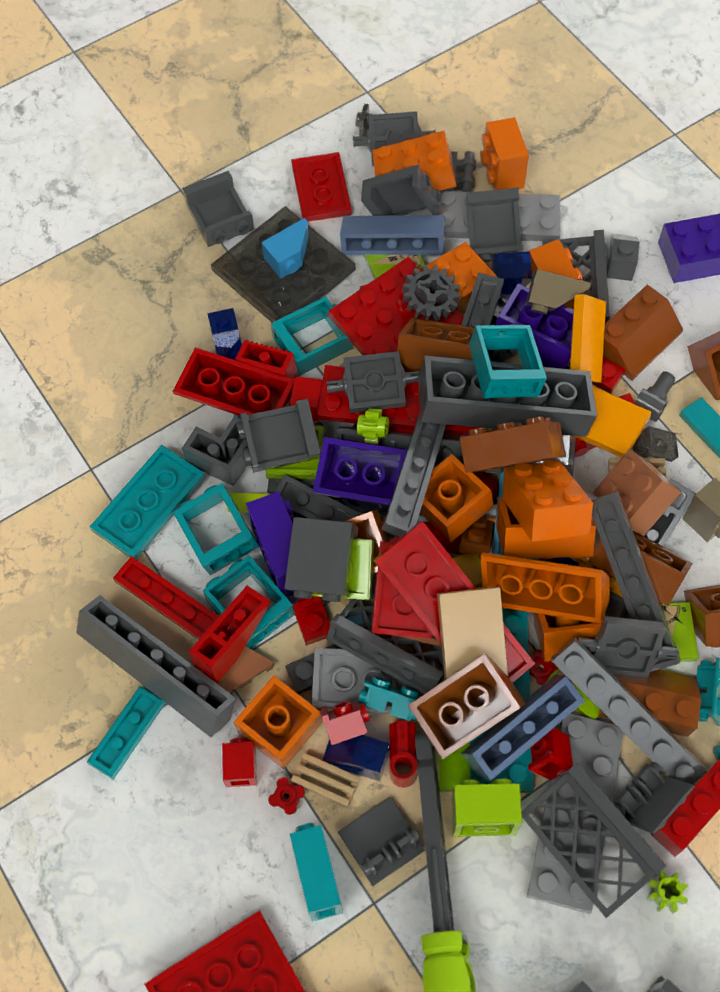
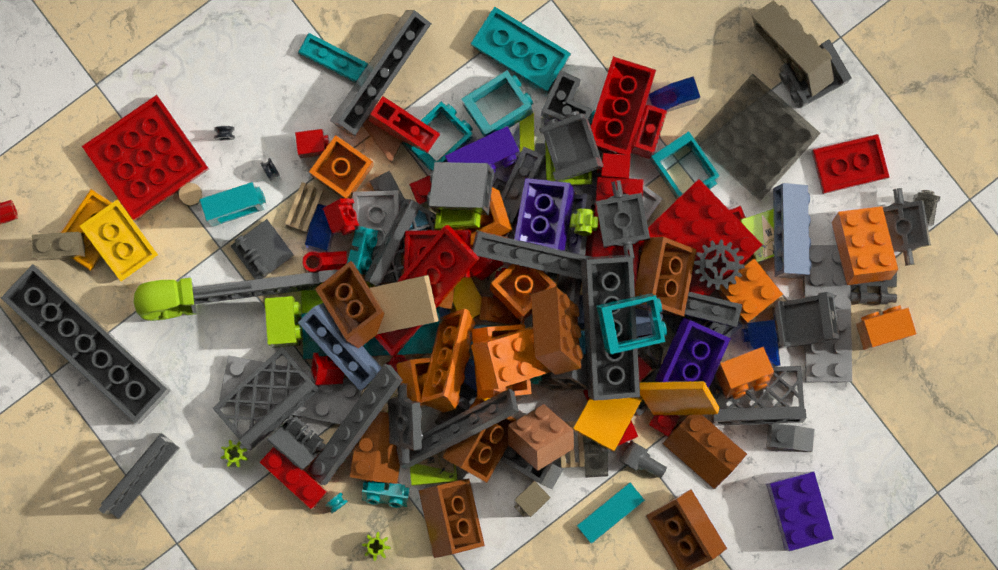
camera: 80 degrees right, 20 degrees up
red plate [113,556,219,640] -> none
dark azure slope [261,218,309,279] -> none
red plate [268,778,305,815] -> none
dark grey panel [361,165,442,216] -> none
dark tan slope [525,269,591,314] -> none
none -> tan tile [179,183,203,206]
none -> black bush [214,126,235,141]
none -> black bush [260,158,280,181]
none -> dark tan wedge [752,0,834,97]

